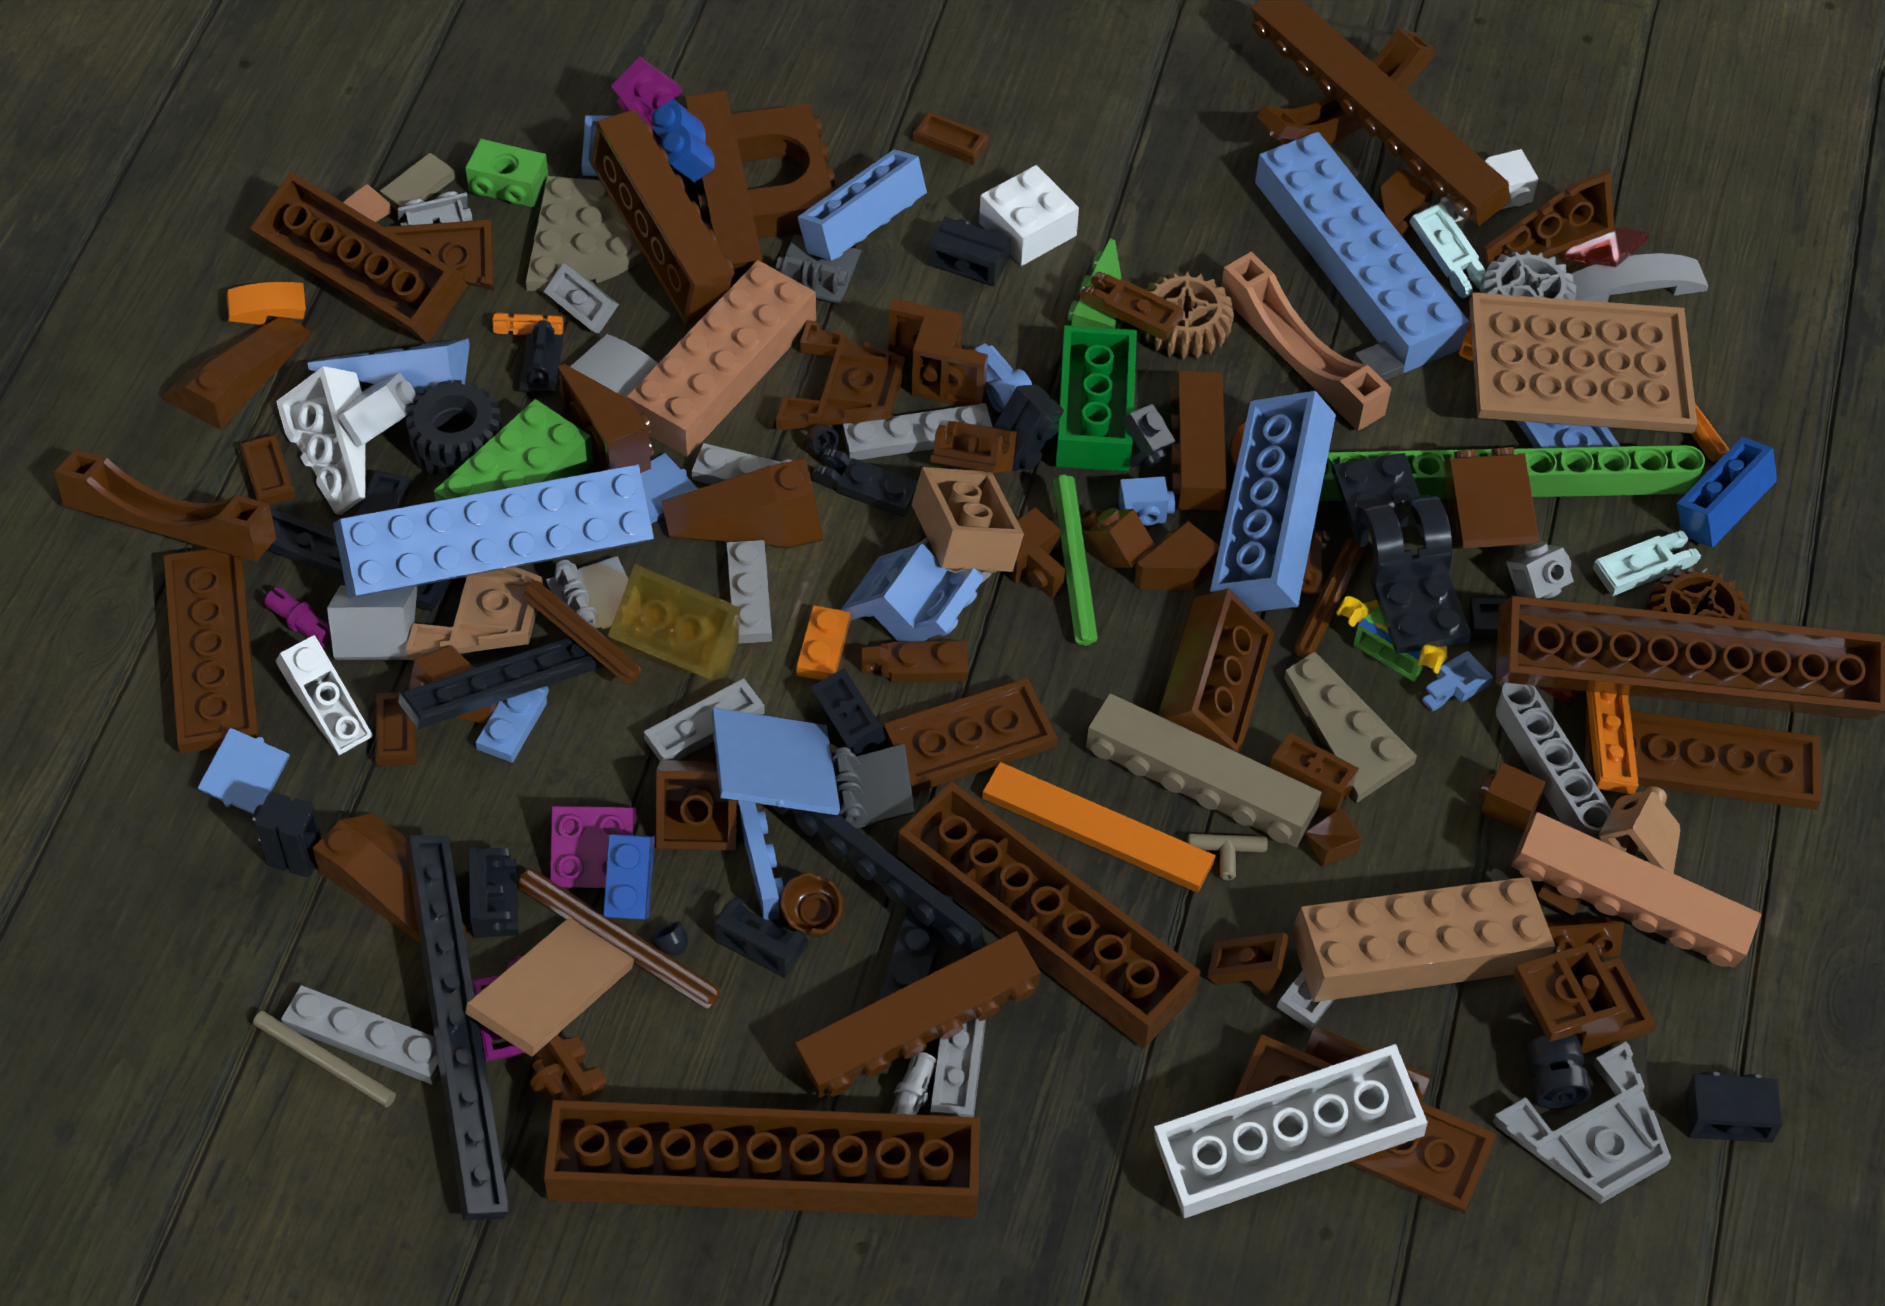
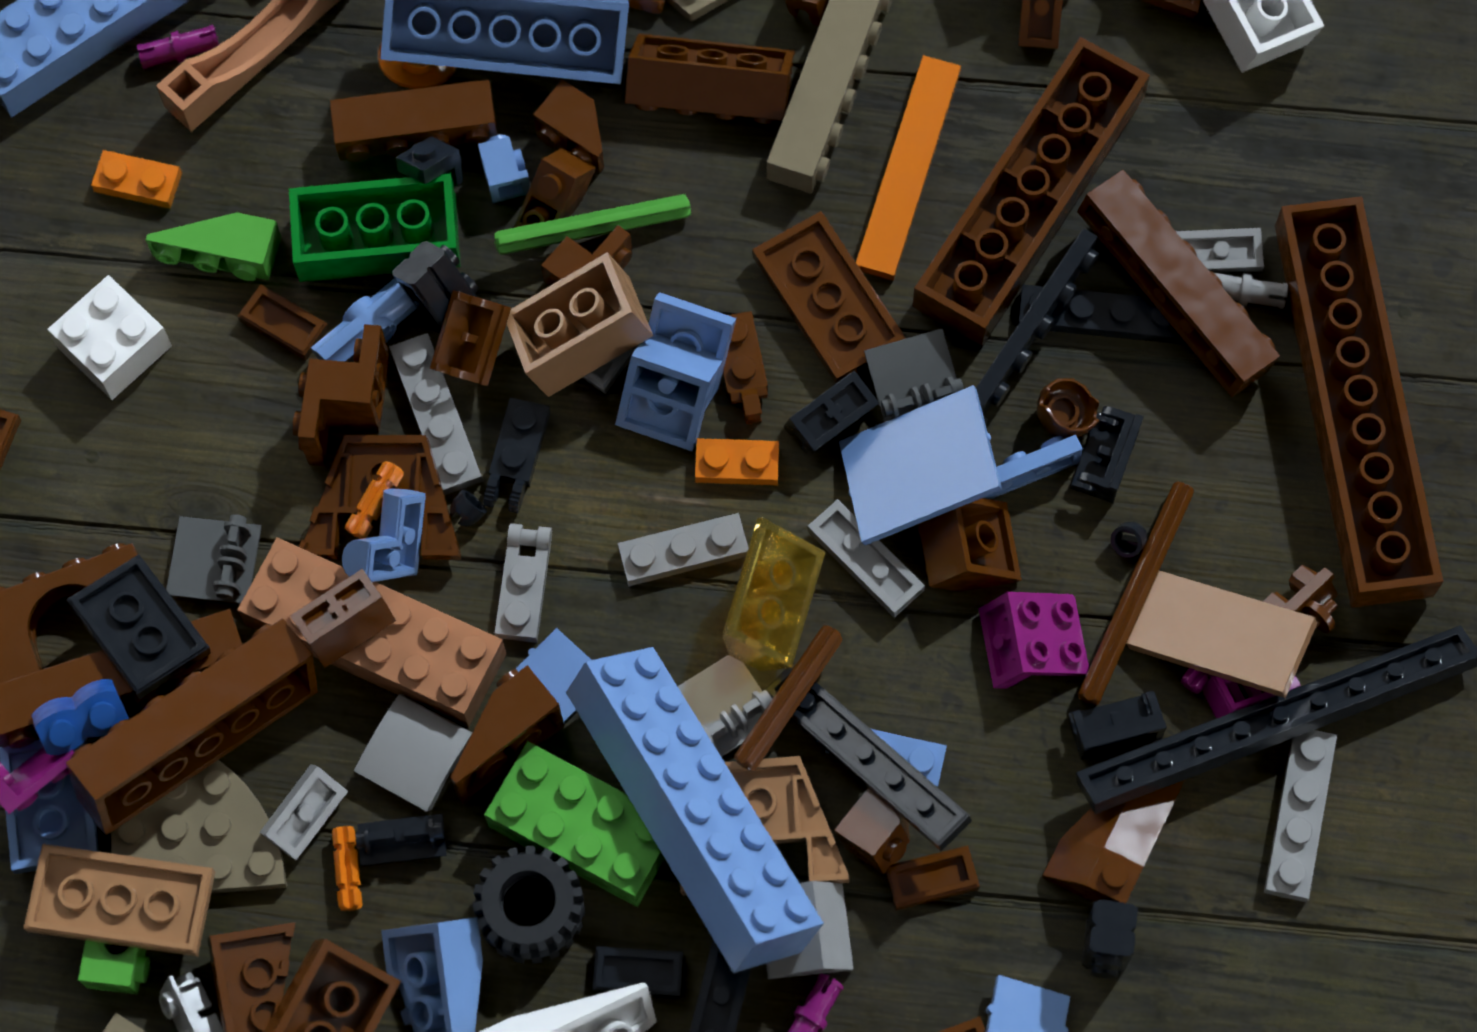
camera: 95 degrees left, 15 degrees up
dark tan bar [253,1011,396,1108] -> none
white slope [275,635,373,756] -> none
slope [338,372,416,447] -> none
blue brick [604,834,655,919] -> none
reddish brown wedge [662,458,824,549] -> none
medium blue brick [798,149,927,261] -> none
black brick [929,216,1011,287] -> none
reddish brown hinge [1079,272,1184,341] -> none
medium nougat gear [1140,271,1234,360] -> none
dark tan piece [1187,834,1268,881] -> none
none -> medium nougat tile [24,844,215,957]
none -> black tile [67,554,211,700]
none -> orange plate [91,150,182,209]
none -> magenta pin [136,24,219,70]
none -> reddish brown tile [238,284,329,361]
none -> reddish brown hinge [290,569,396,668]
none -> medium blue brick [342,489,426,582]
none -> orange axle [345,461,404,539]

